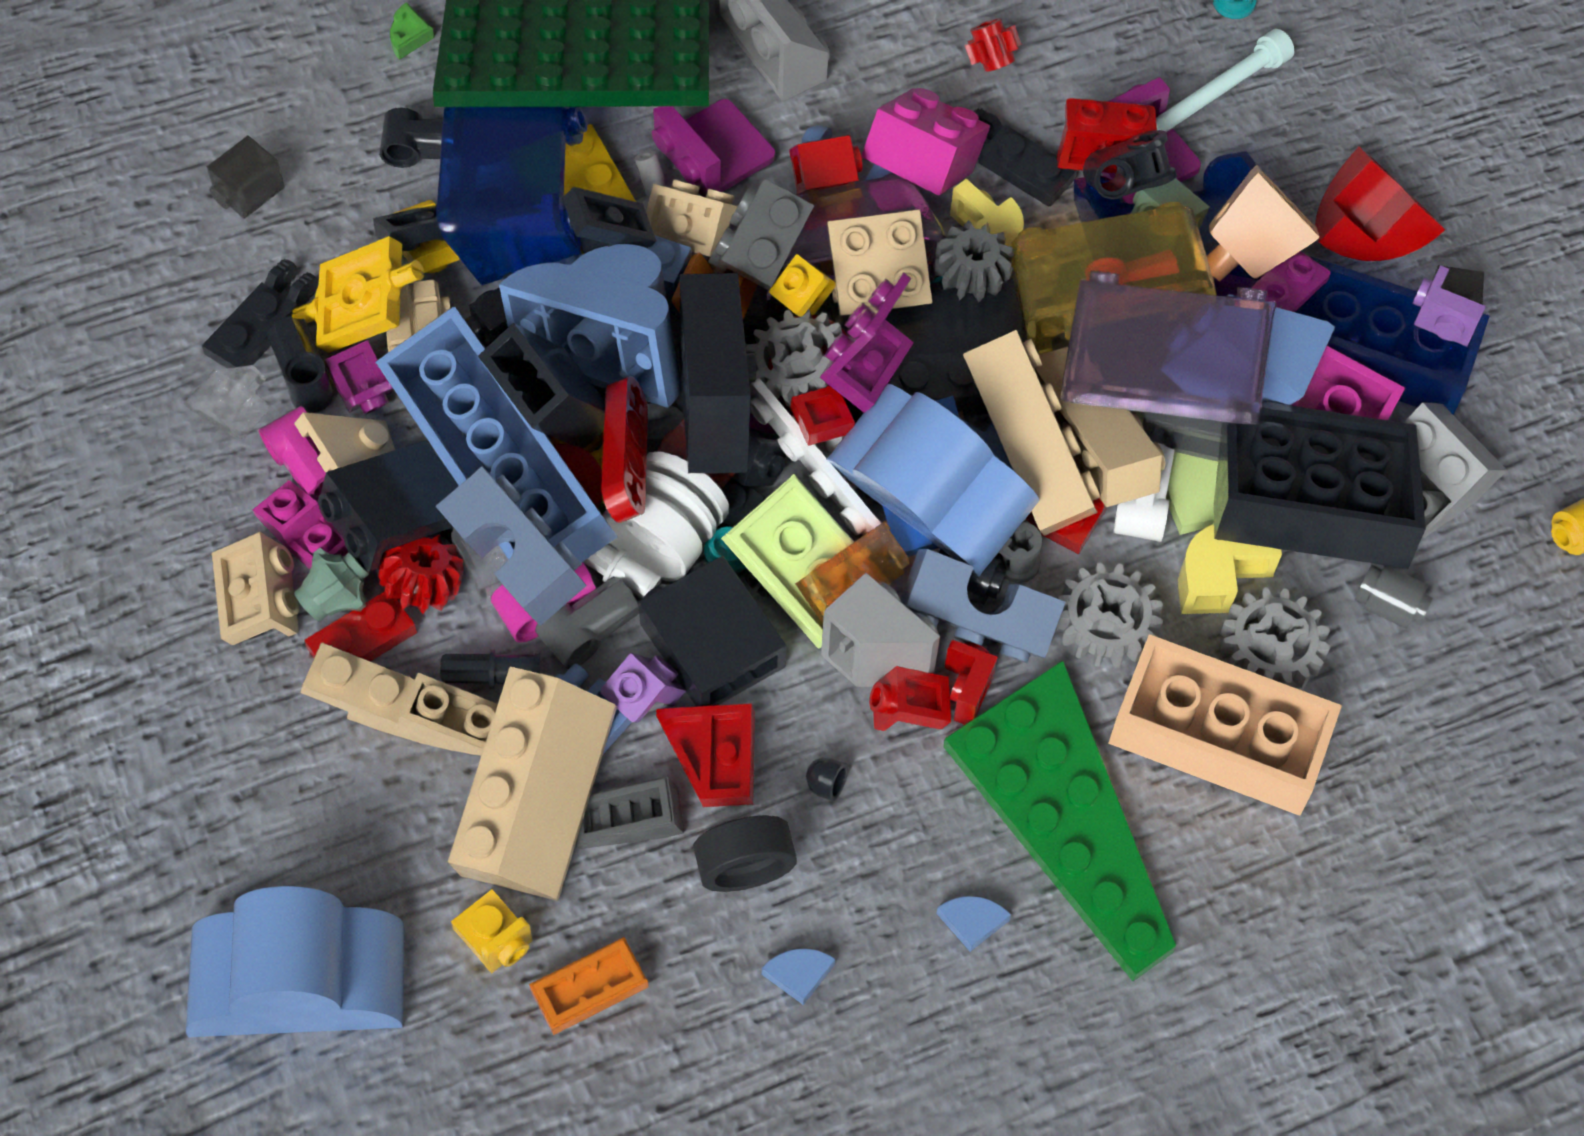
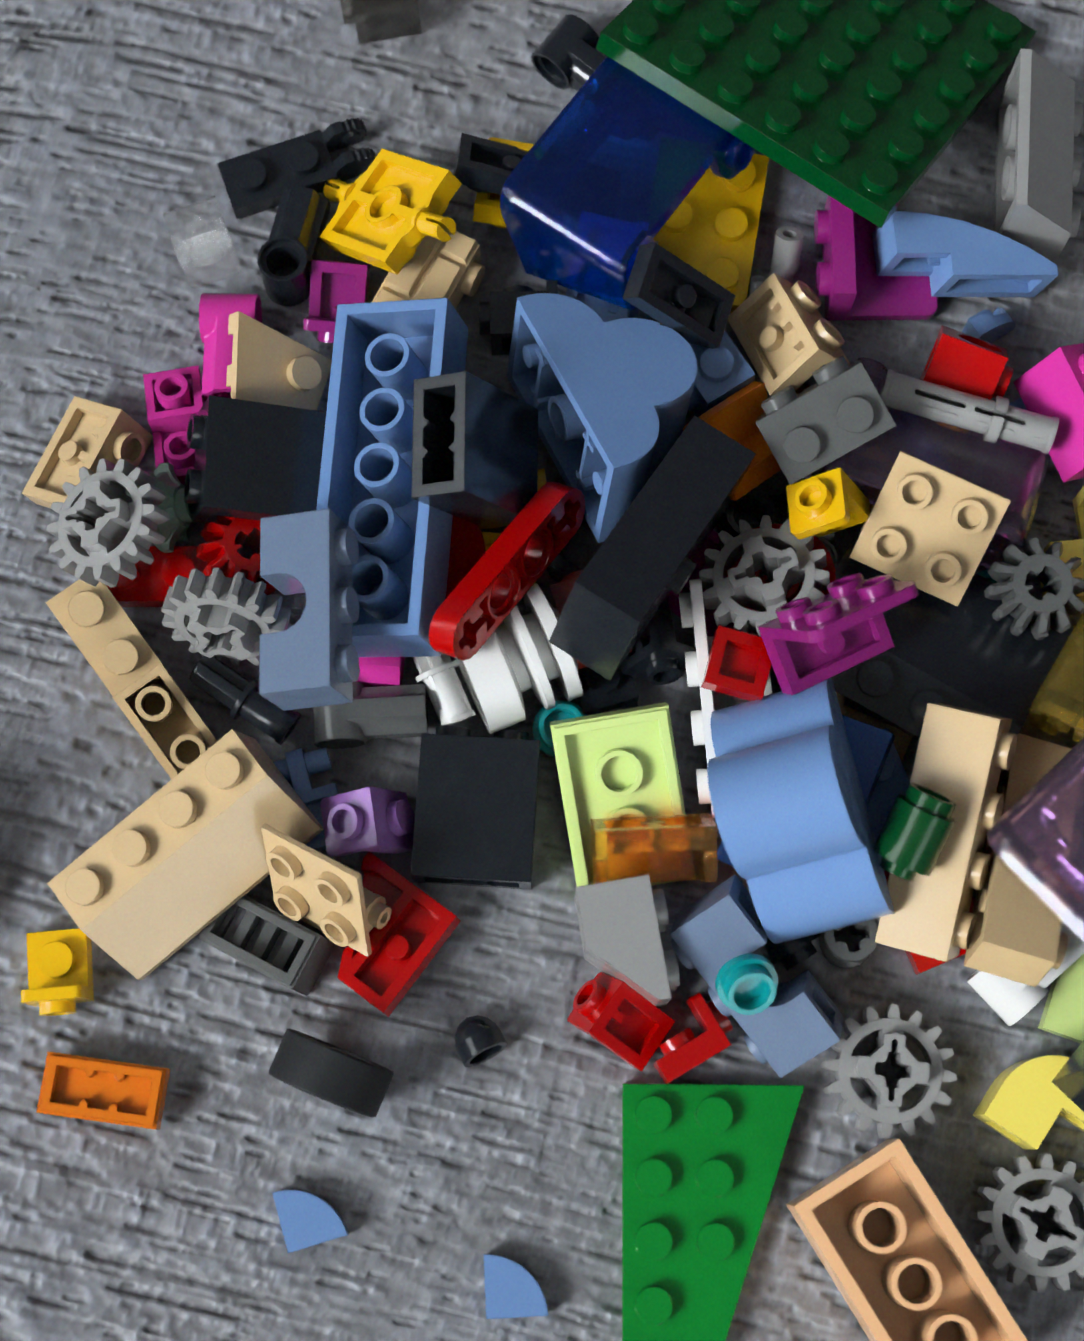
camera: 40 degrees right, 15 degrees up
none -> light grey gear [46,458,170,587]
none -> light grey gear [161,567,291,666]
none -> tan hinge [261,823,392,957]
none -> teal plate [715,954,778,1015]
none -> medium blue slope [872,211,1059,297]
none -> dark green brick [873,783,956,881]
none -> light grey pin [880,369,1059,454]

